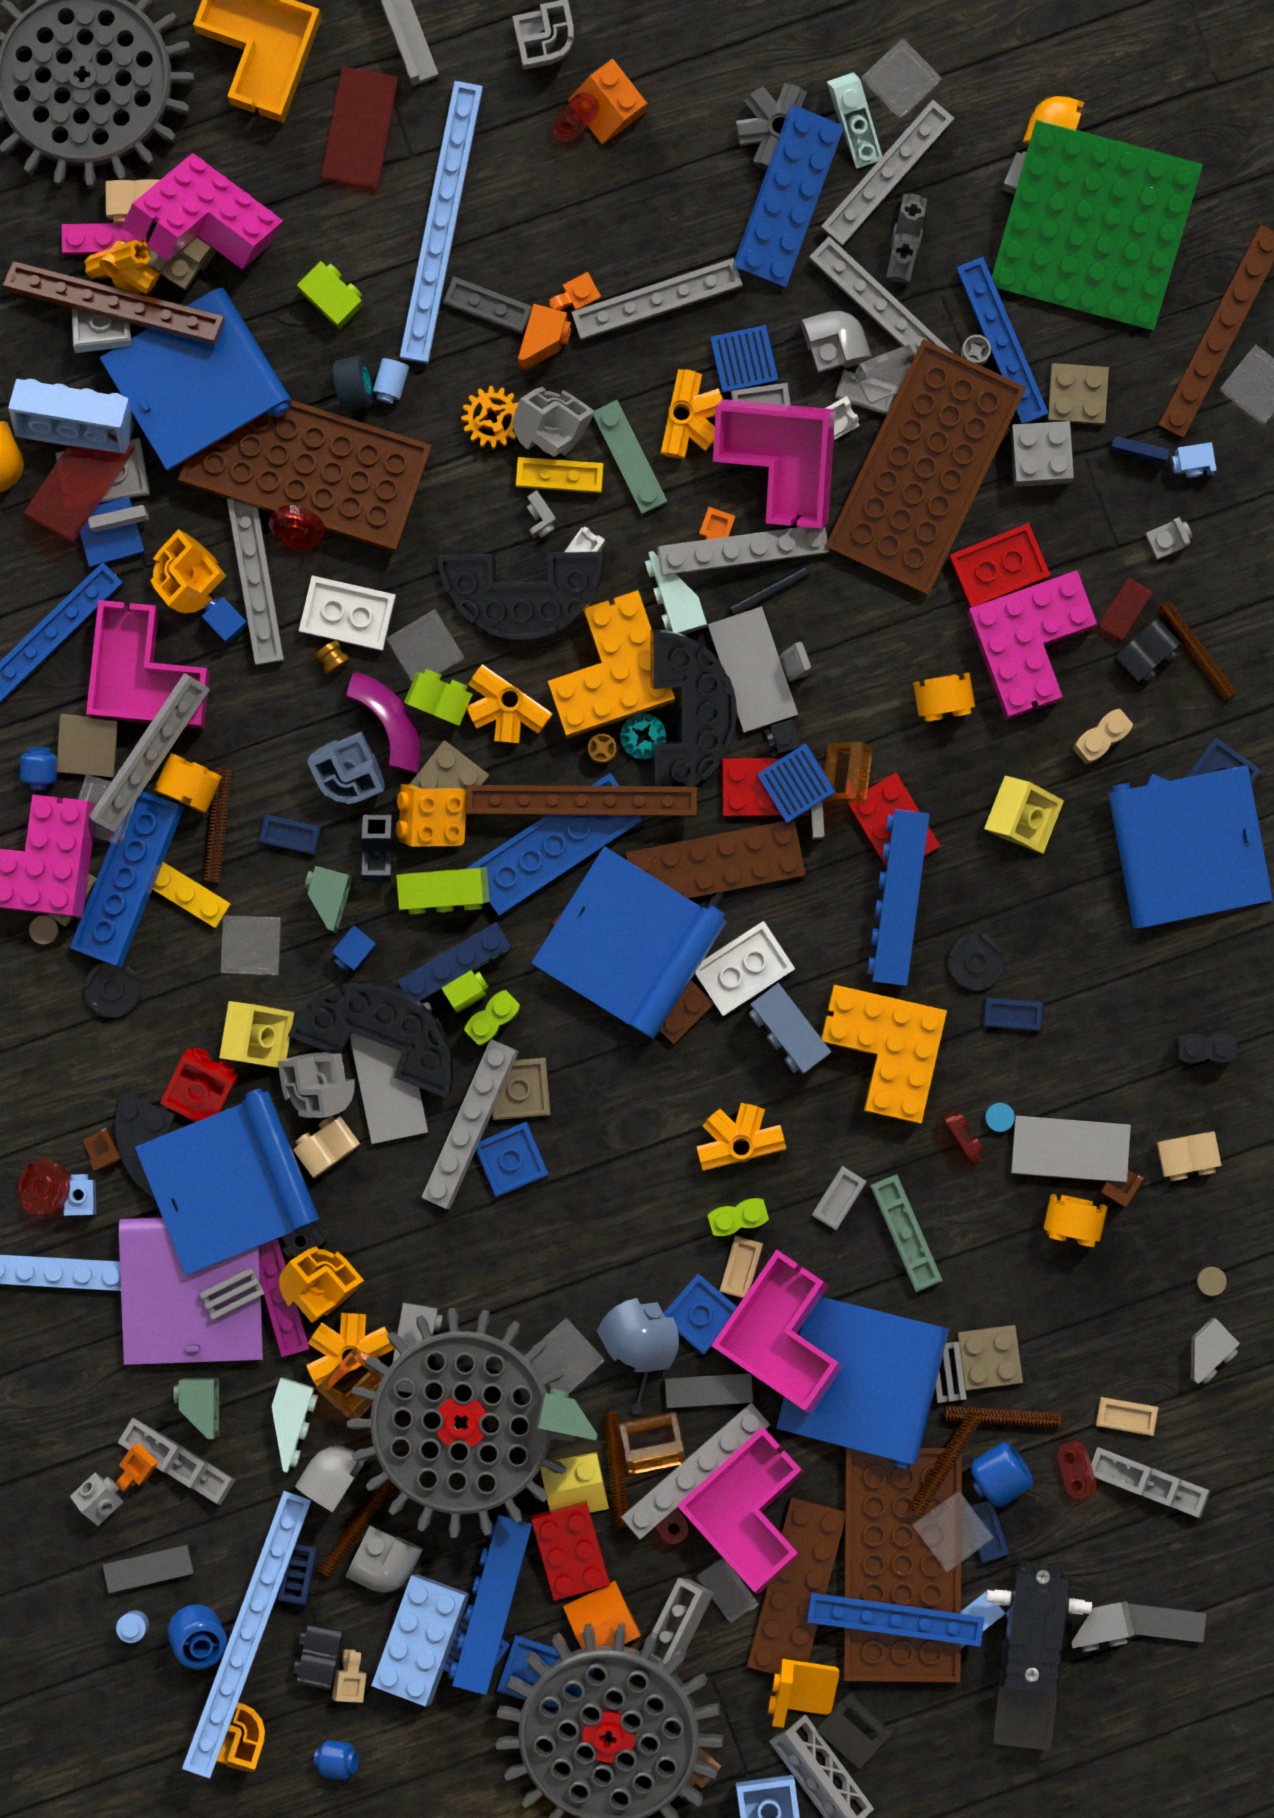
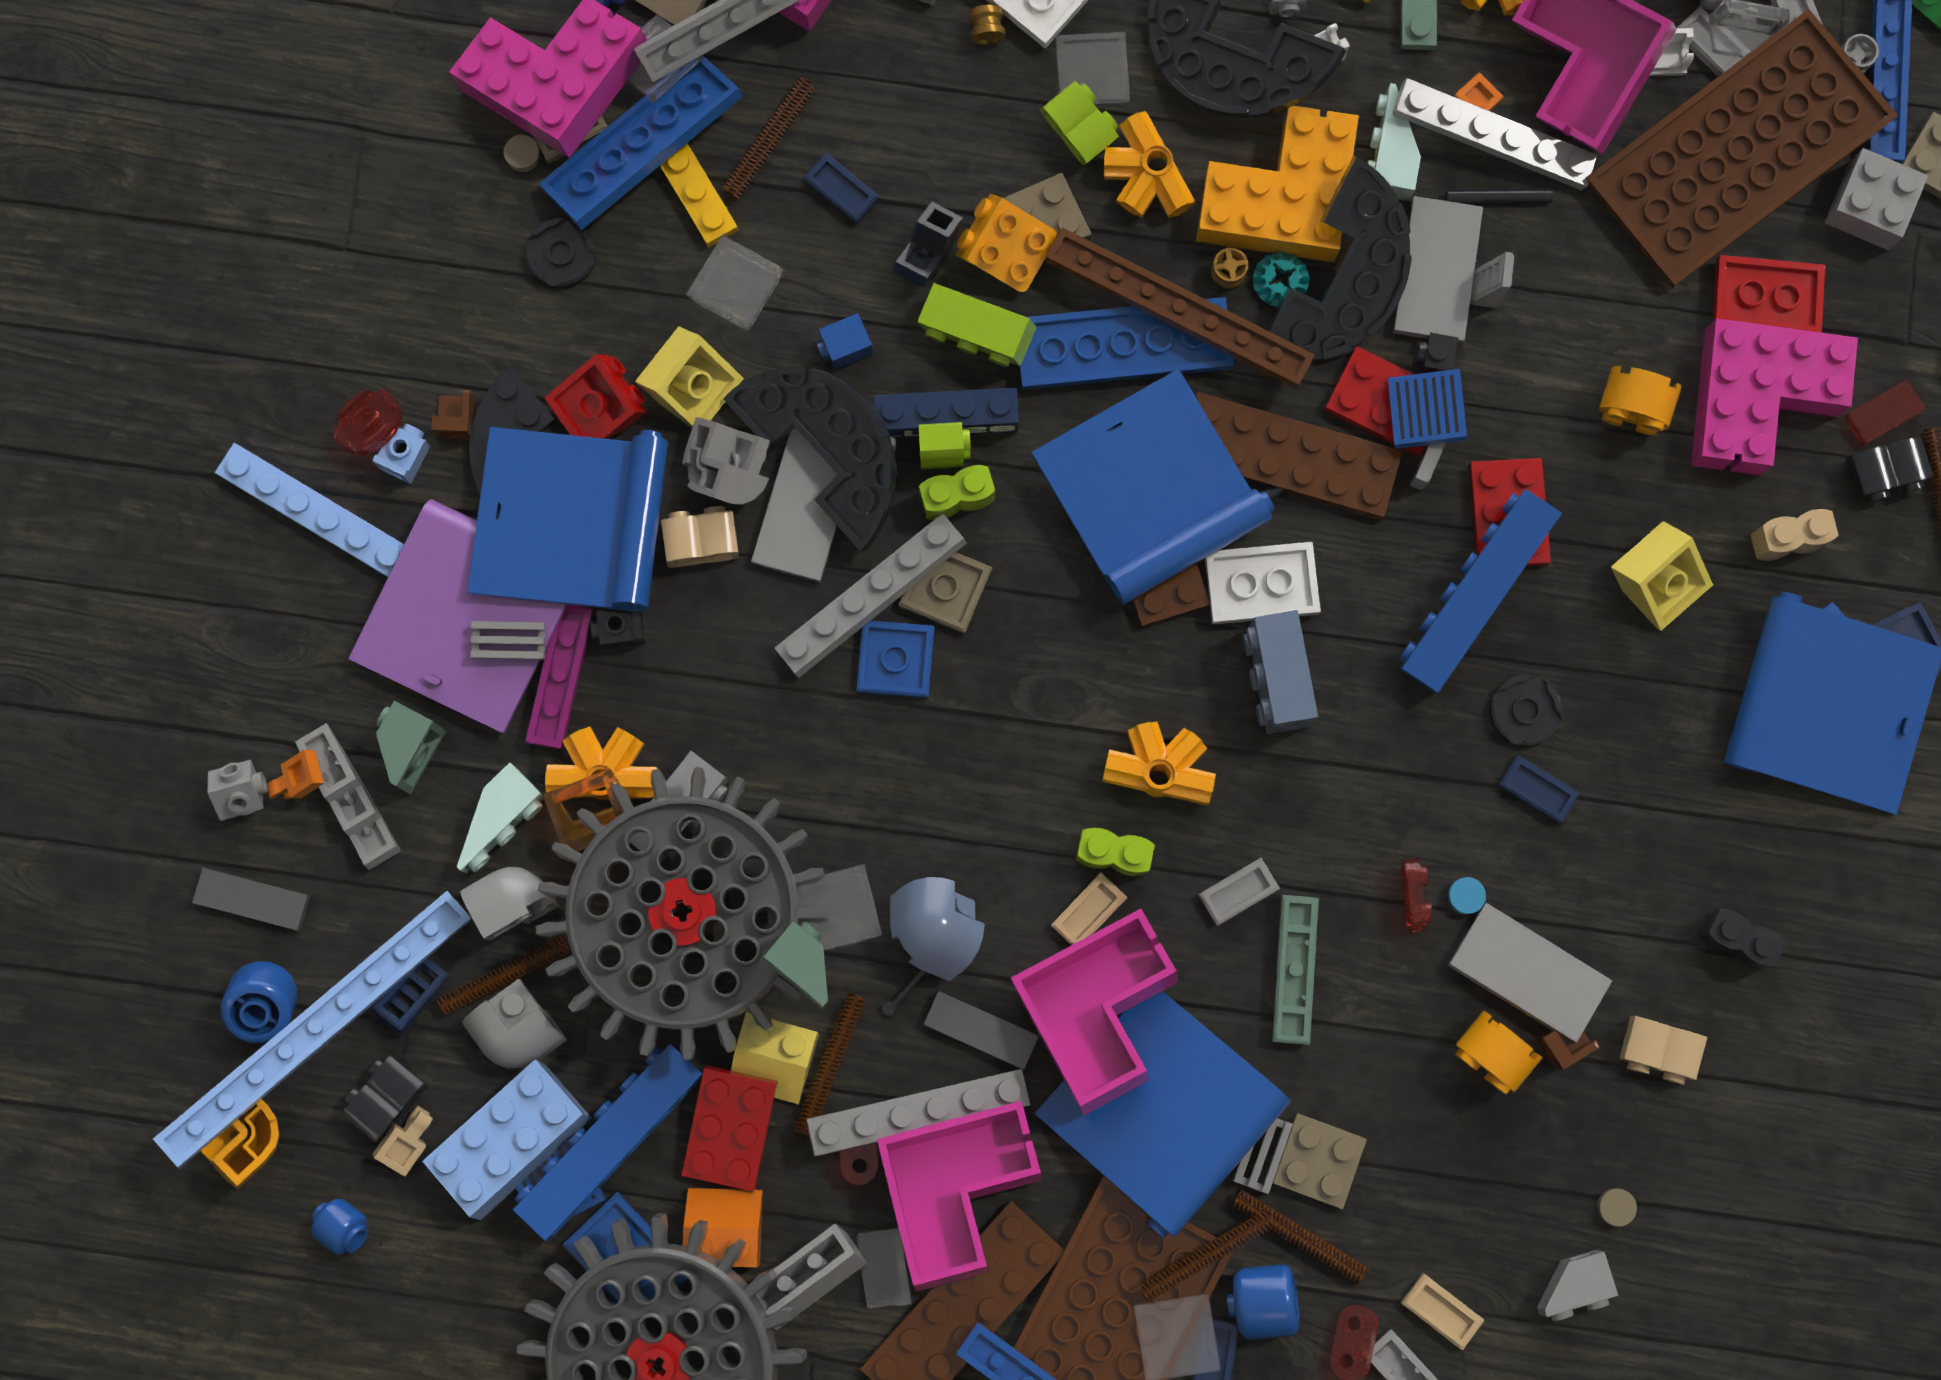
camera: 25 degrees right, 5 degrees down
light blue brick [116,1610,149,1643] -> none
light orange brick [154,753,222,813] -> none
light orange brick [279,1246,364,1323] -> none
sand green slope [305,866,352,934] -> none
sand blue brick [307,731,385,804] -> none
magenta brick [346,671,421,774] -> none
clear orange tile [619,1412,685,1475] -> none
blue tile [663,1274,737,1355] -> none
light orange piece [821,985,947,1124] -> none
clear orange tile [824,742,873,804] -> none

